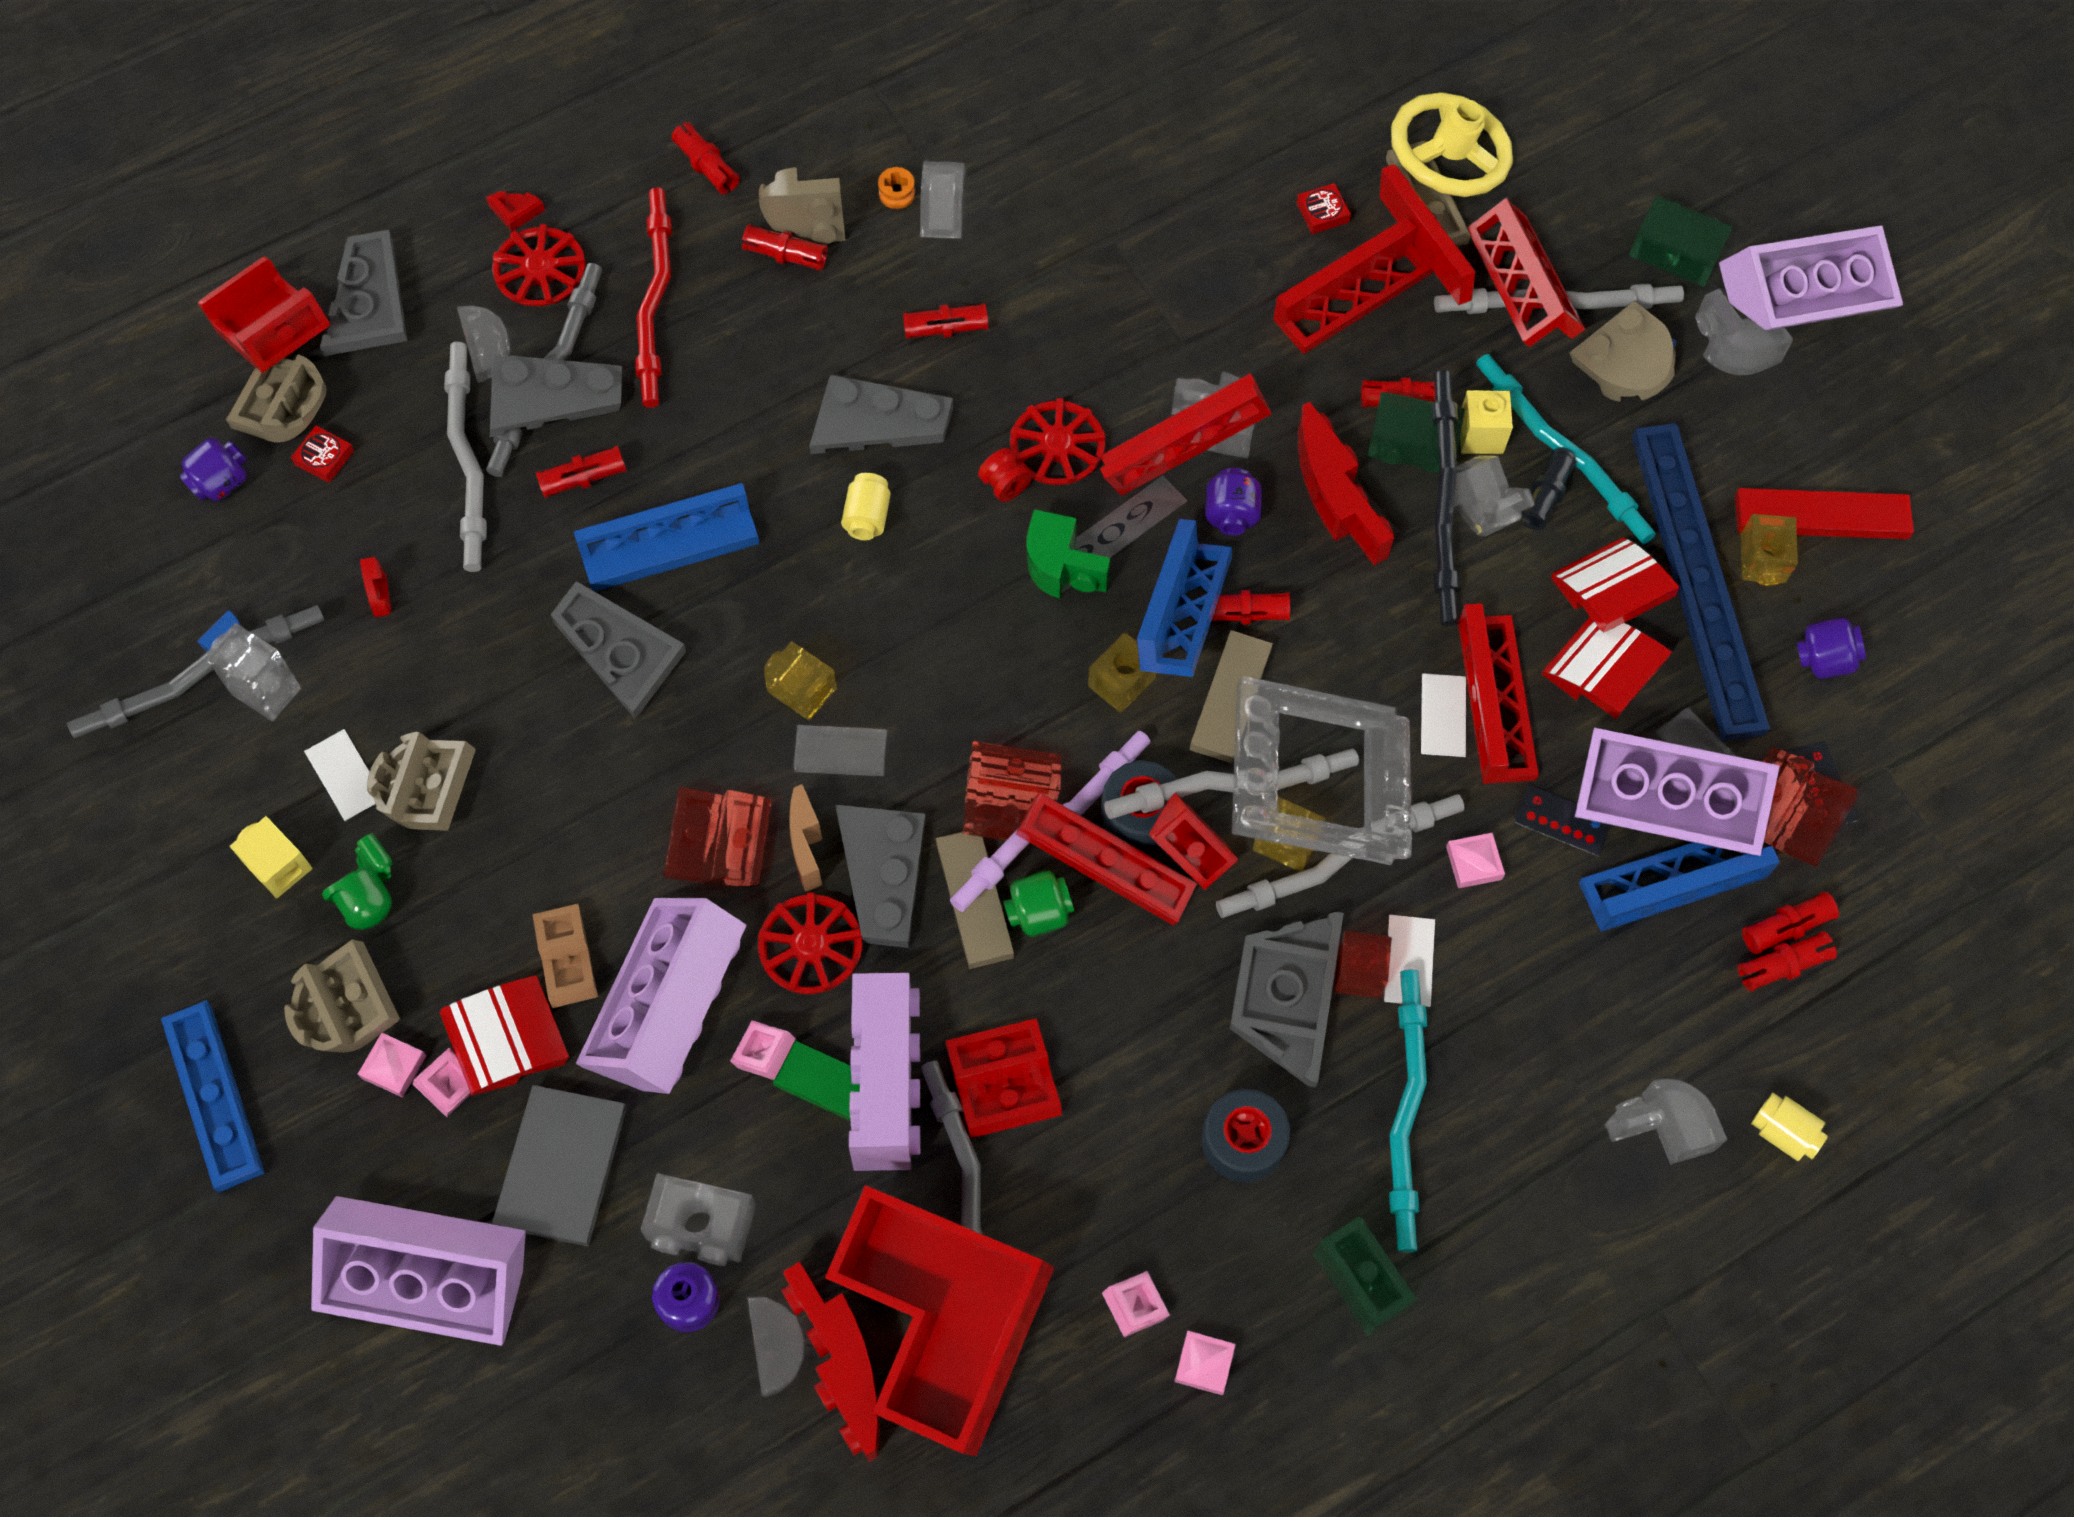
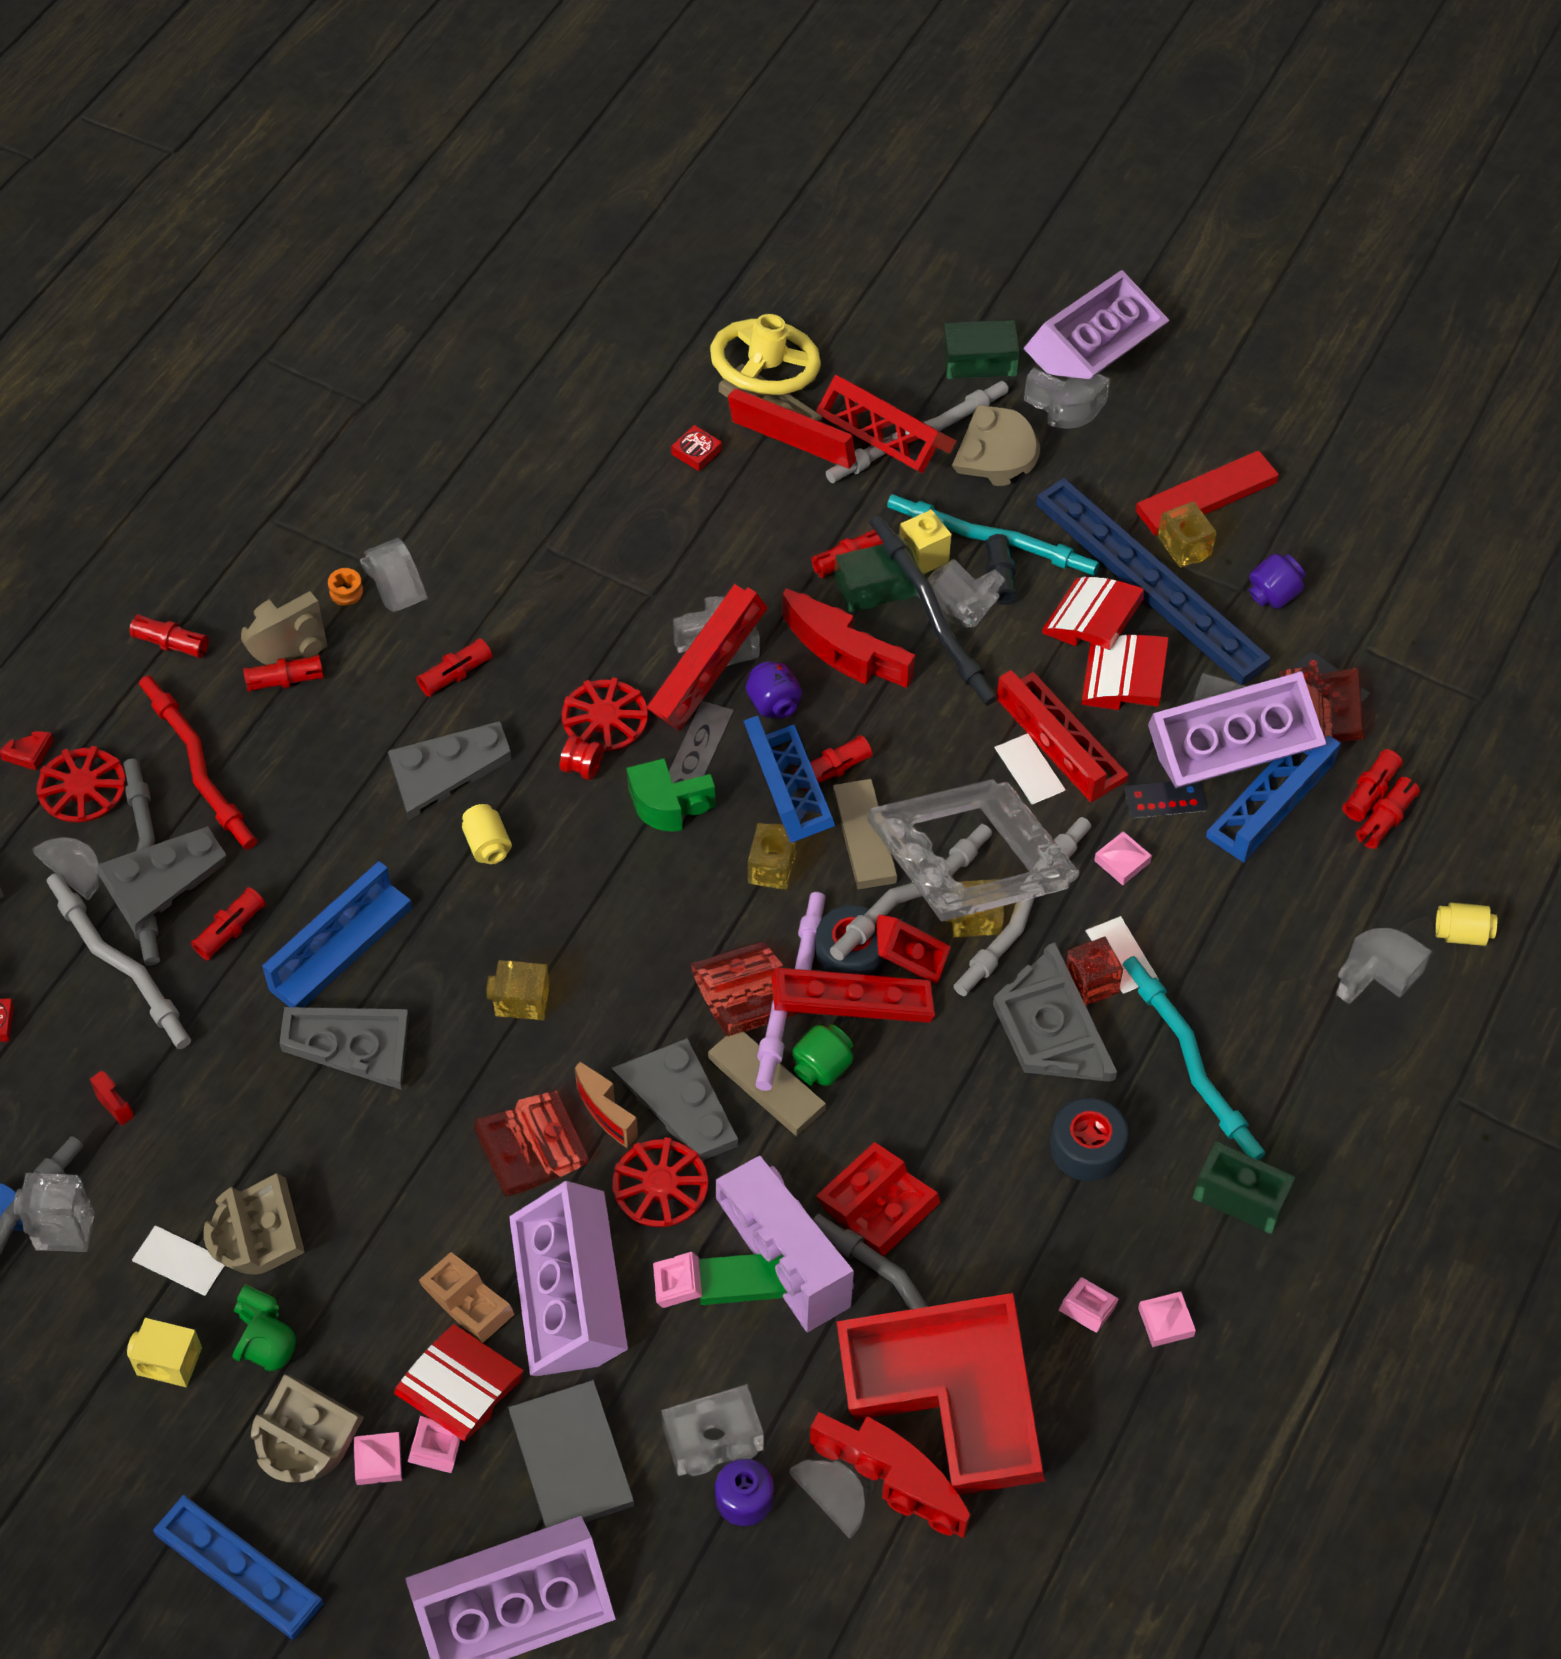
camera: 30 degrees left, 10 degrees down
clear tile [794,725,887,776] -> none
red fence [1273,217,1433,354] -> none

